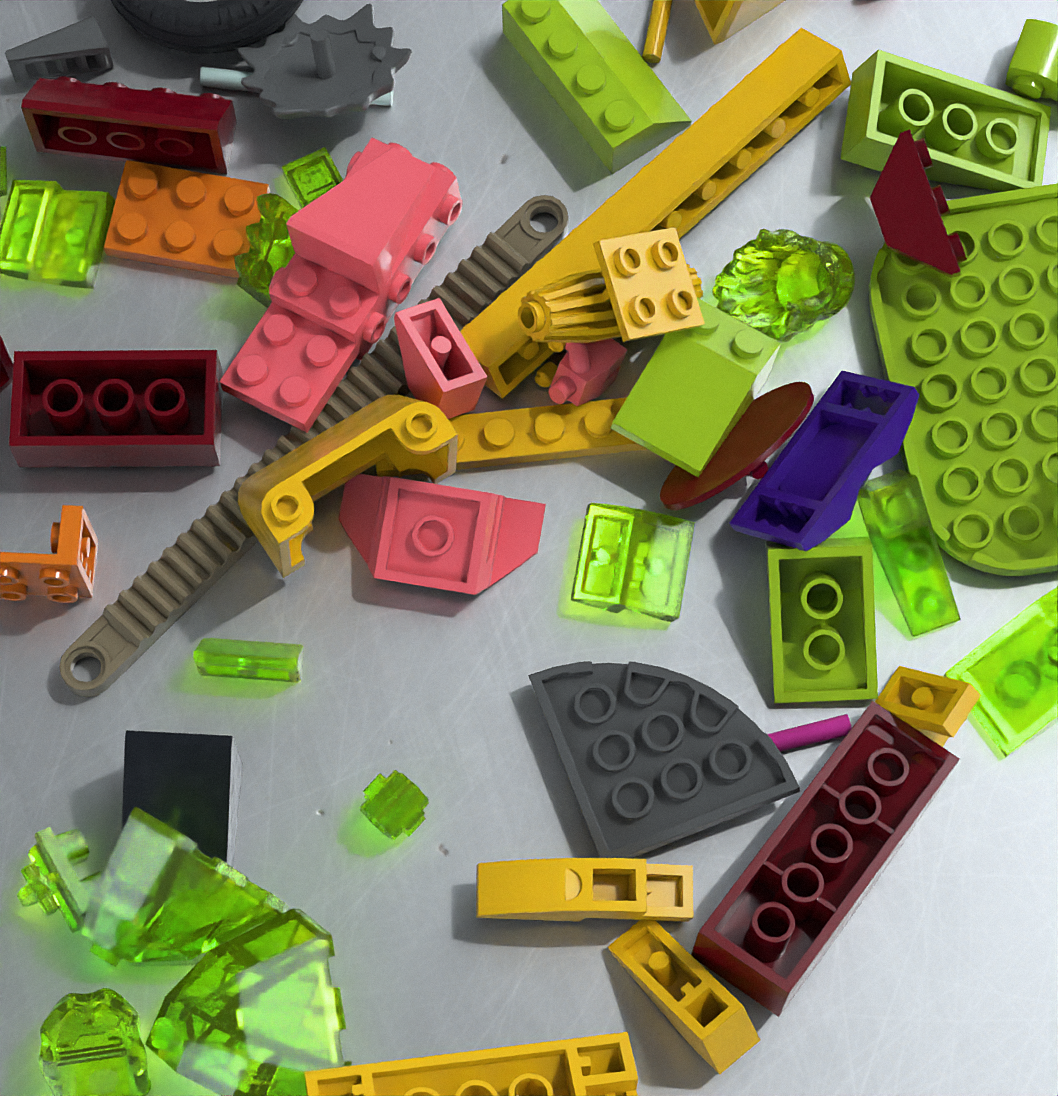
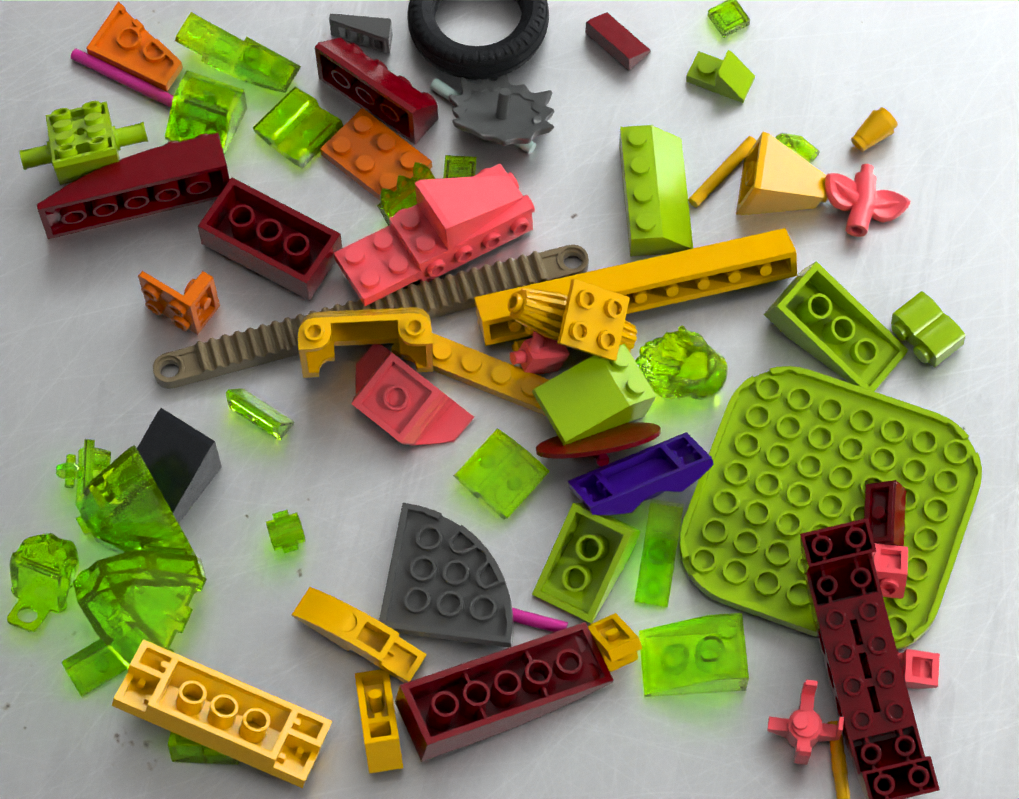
camera: 30 degrees right, 5 degrees down
coral slope [394,298,487,419] -> none
dark red slope [870,129,967,278] -> none

